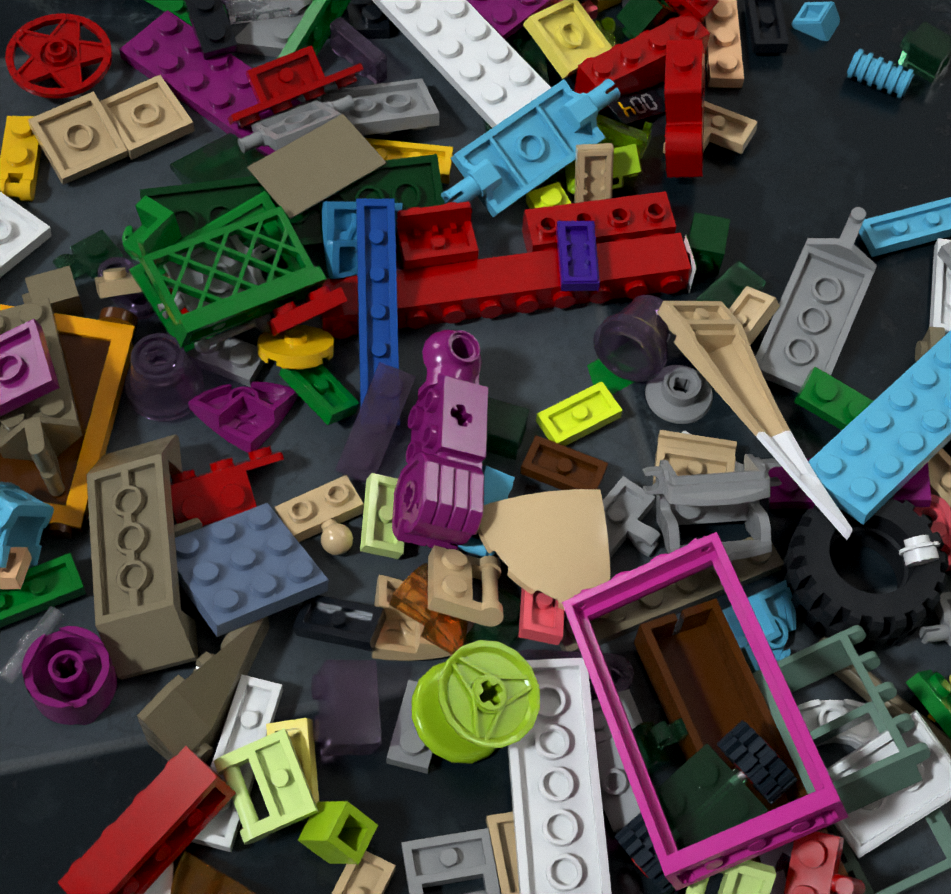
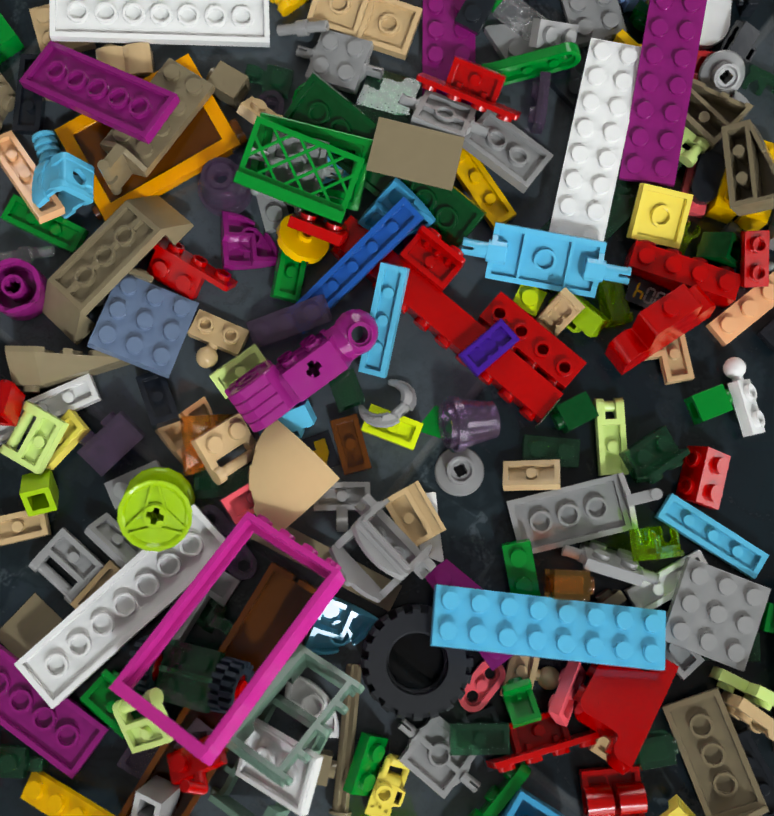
camera: 50 degrees right, 20 degrees up
green panel [123,195,182,260] -> none
tan plate [657,301,852,540] -> none
white plate [899,535,940,567] -> none
none -> light grey plate [84,512,143,568]
none -> light grey bar [277,19,329,37]
none -> light grey plate [296,30,384,95]
none -> medium azure plate [358,262,410,378]
none -> light grey piece [358,379,417,428]
none -> clear orange brick [544,569,595,601]
none -> light grey plate [561,540,660,587]
none -> yellowish green plate [593,398,629,476]
none -> clear green bracket [619,426,690,484]
none -> clear neon green hinge [629,526,684,562]
none -> red bracket [676,446,731,510]
none -> green brick [684,384,734,425]
none -> white plate [723,357,766,437]

